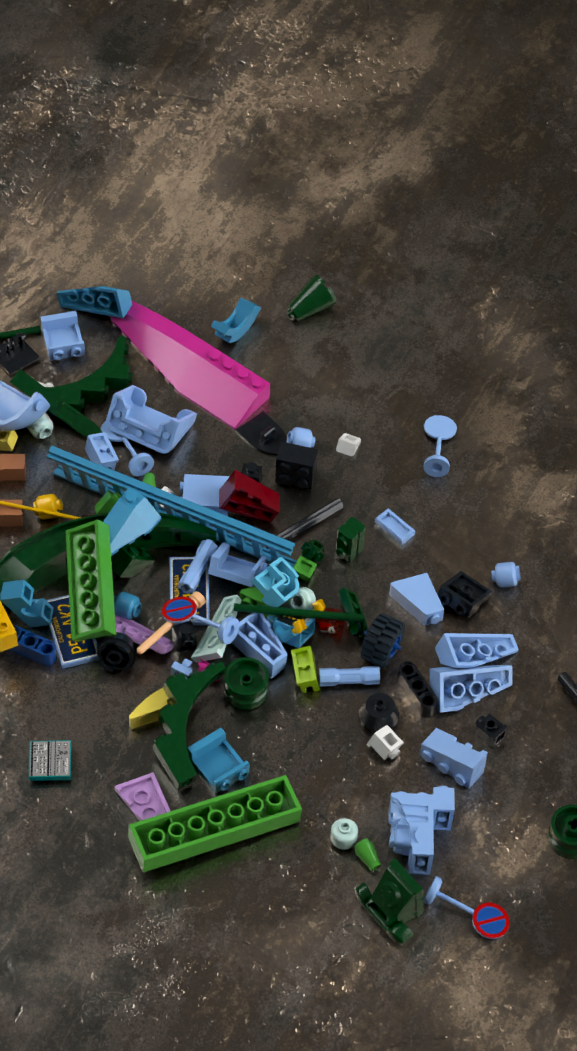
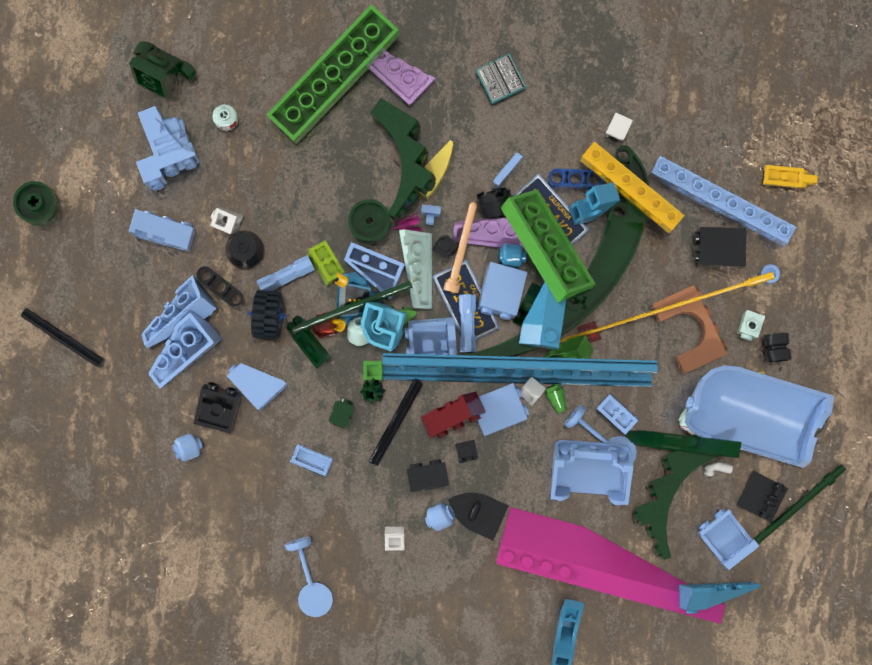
camera: 160 degrees right, 30 degrees up
yellow head [33,494,63,520] -> none
piece [162,597,239,644] -> none
dark azure panel [187,728,250,794] -> none
bright green cone [354,838,382,871] -> none
piece [423,876,510,939] -> none
black brick [474,714,508,749] -> none
none -> light blue brick [477,262,527,320]
none -> light blue tile [493,152,523,188]

